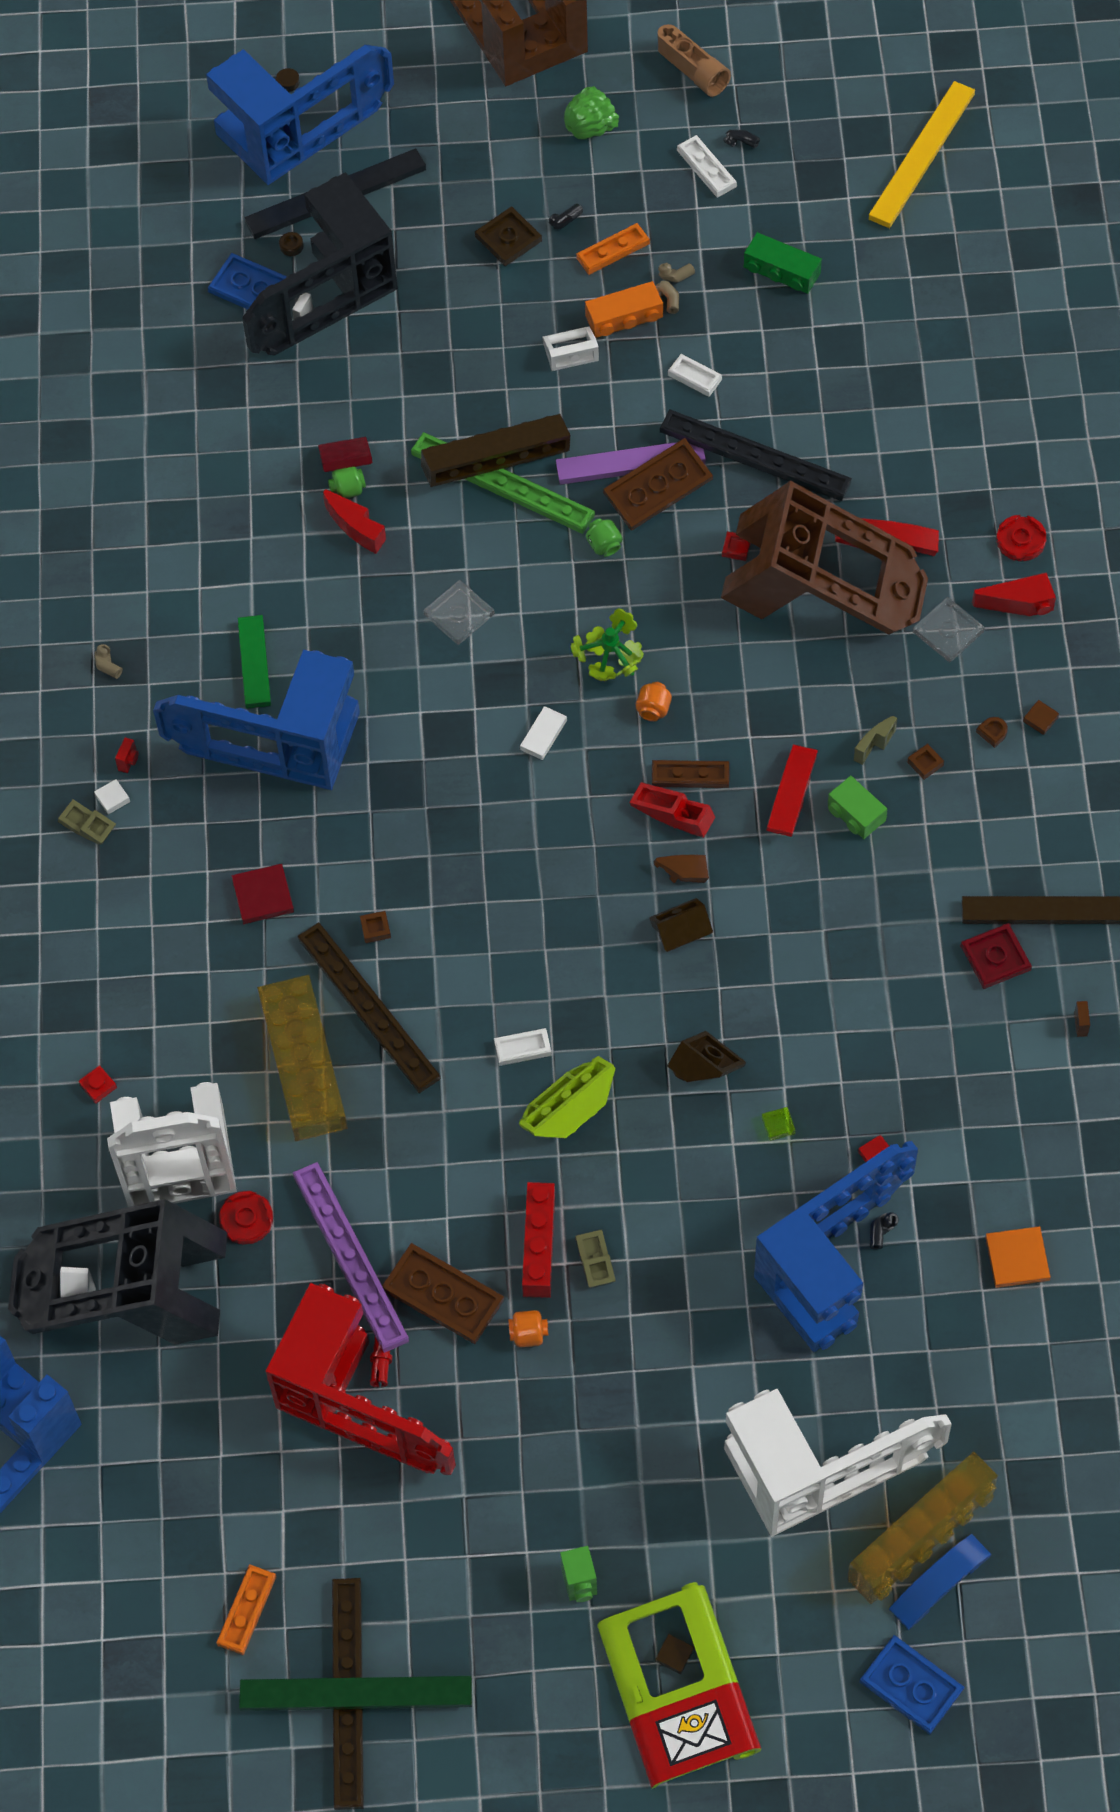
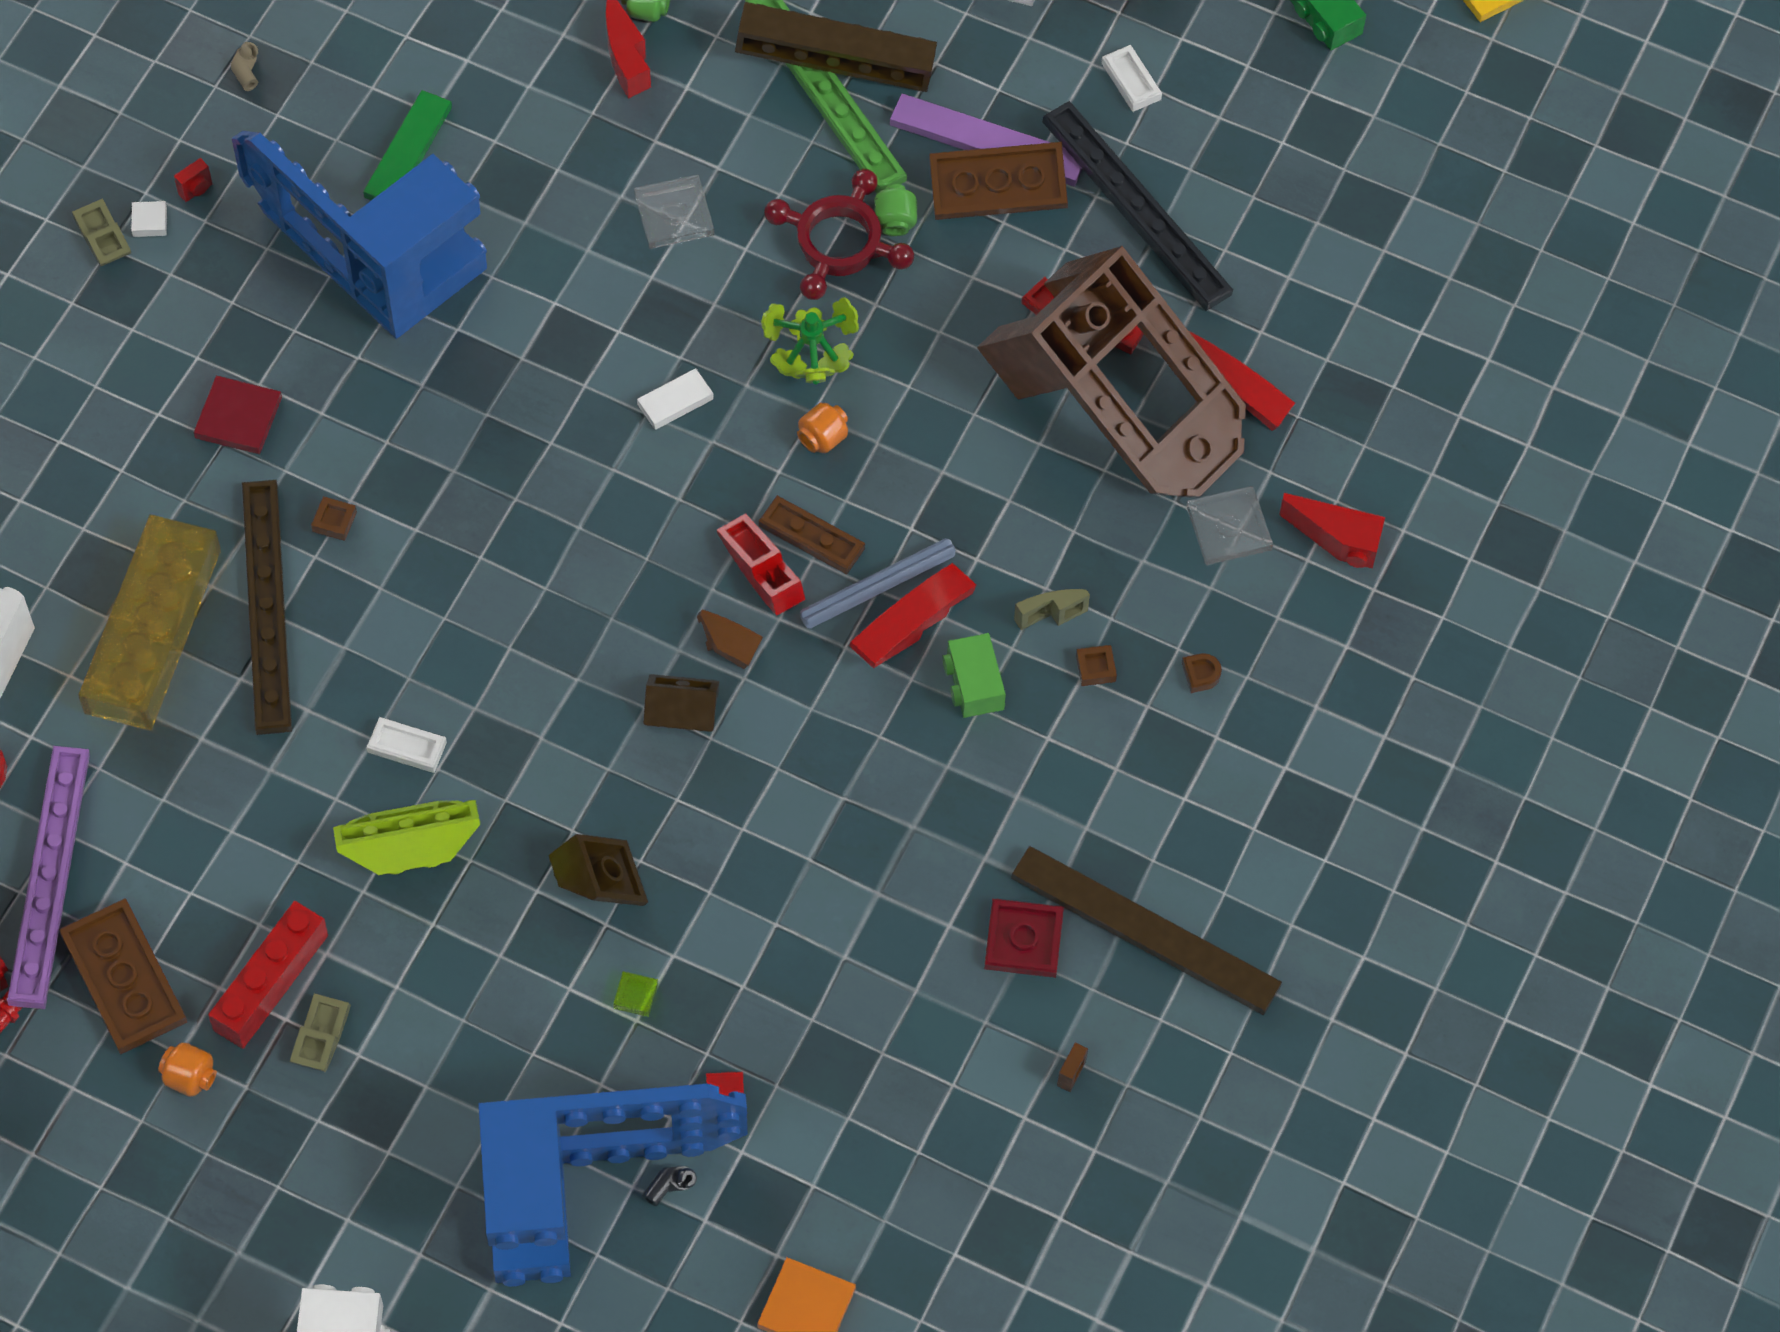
camera: 25 degrees right, 0 degrees up
red tile [996,515,1046,561] -> none
reddish brown tile [1023,700,1059,735] -> none
none -> dark red piece [764,169,915,300]
none -> sand blue axle [800,538,956,628]

